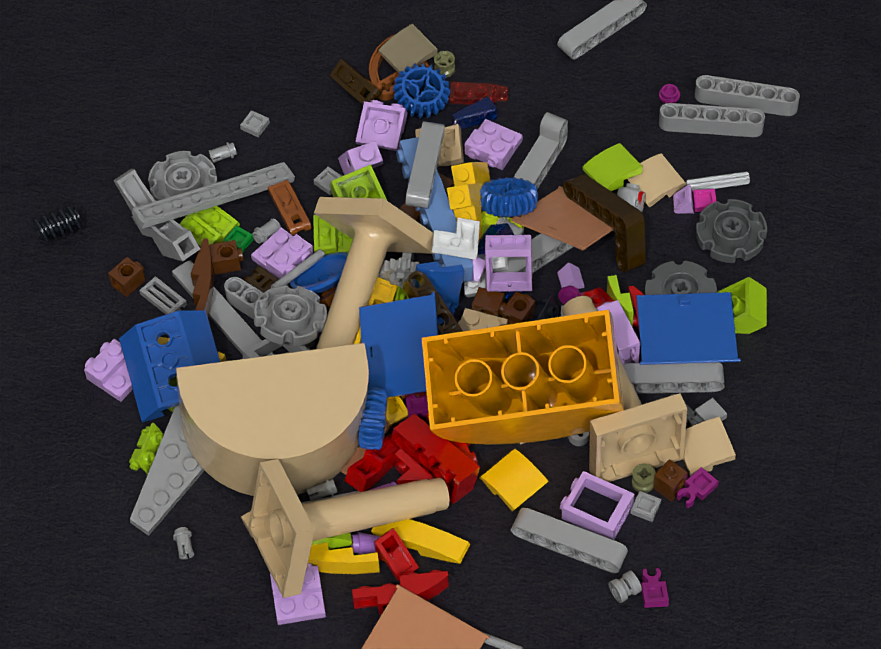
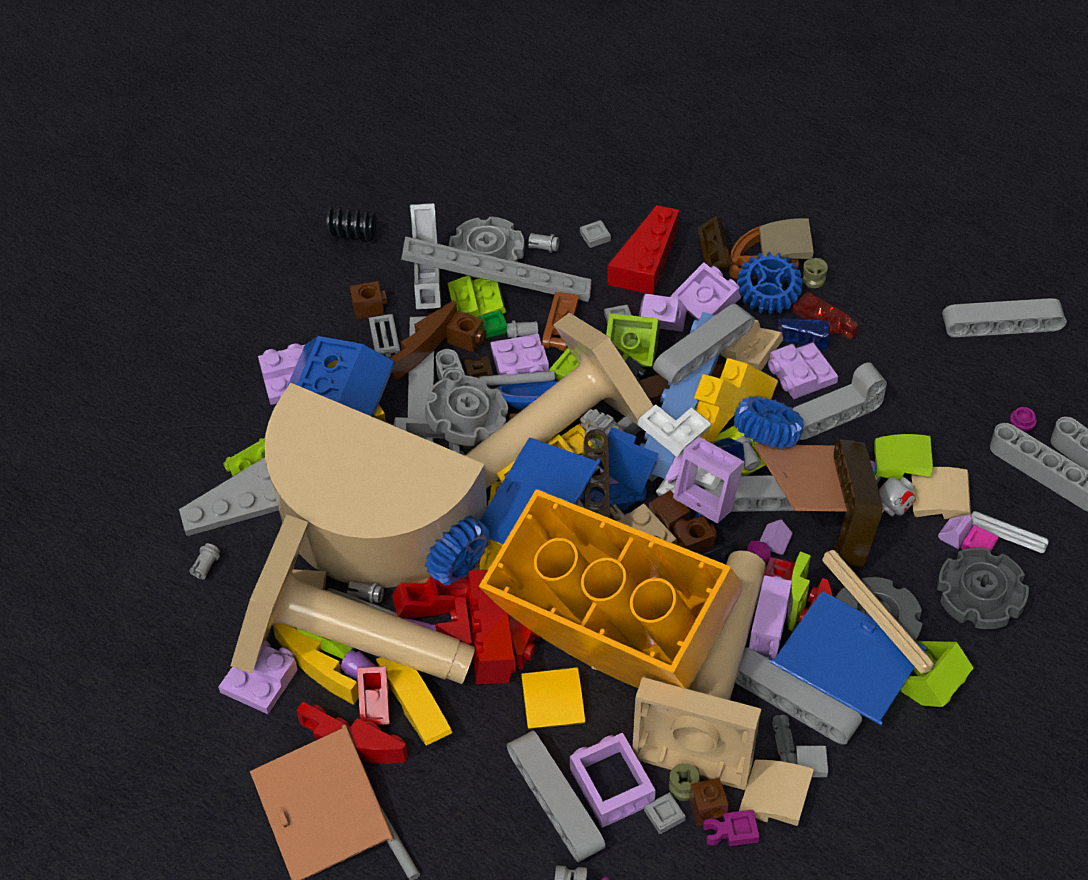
camera: 35 degrees right, 5 degrees down
none -> red wedge [608,205,679,295]
none -> tan axle [822,550,934,674]

